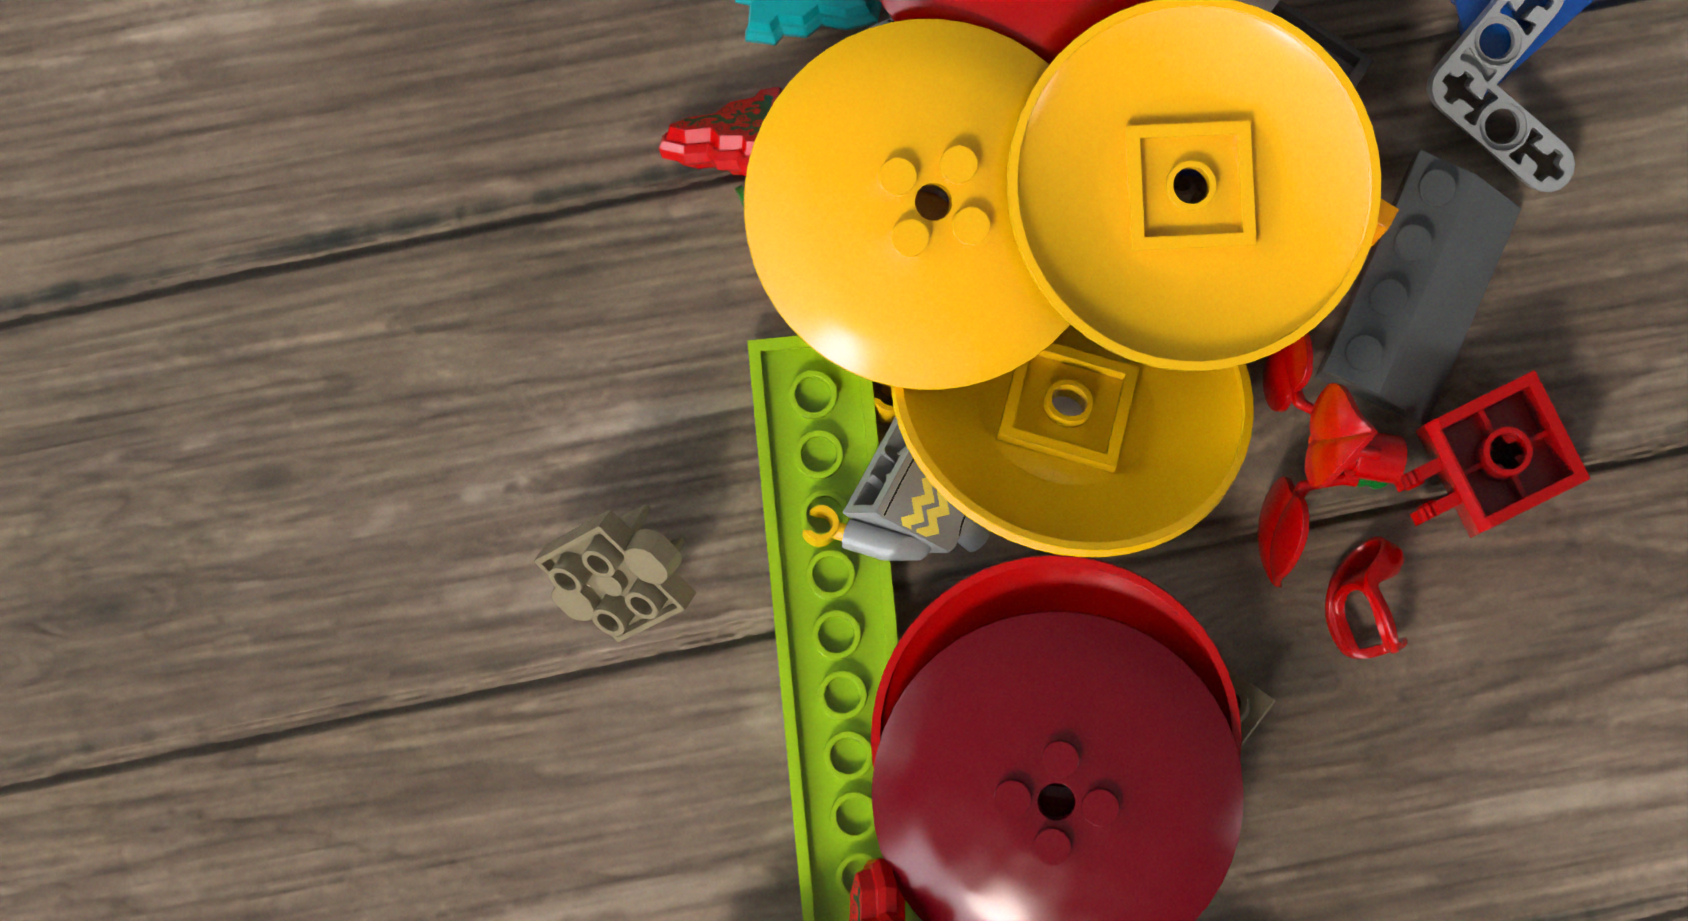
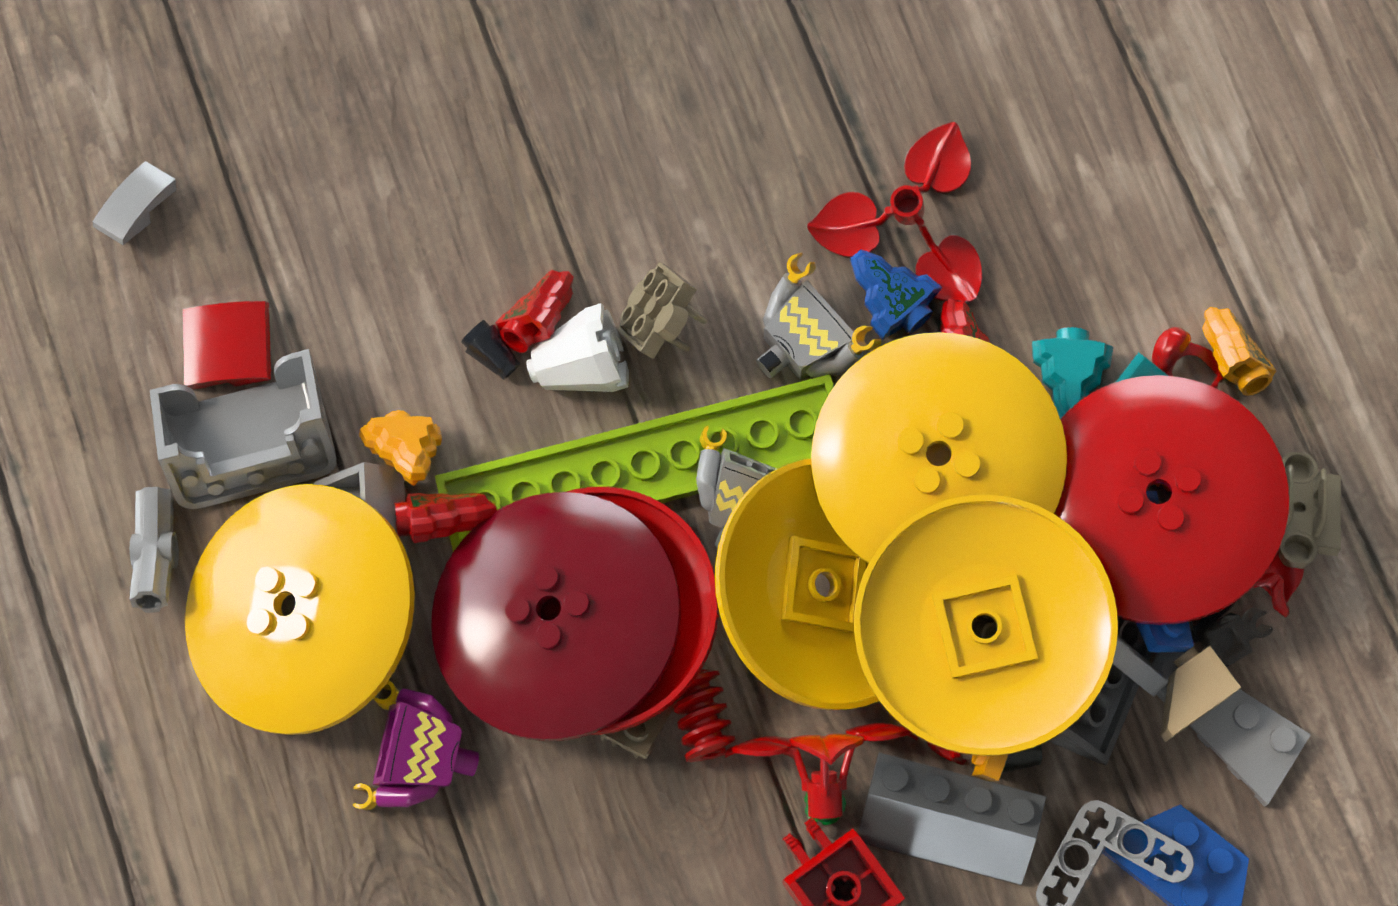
camera: 80 degrees right, 10 degrees down
red piece [1325,536,1408,659] -> none
none -> black cone [461,320,521,380]
none -> red rock [495,270,574,353]
none -> white cone [527,303,629,392]
none -> red piece [673,669,736,762]
none -> light grey torso [756,253,882,379]
none -> red plant [807,122,982,302]
none -> blue rock [850,249,942,340]

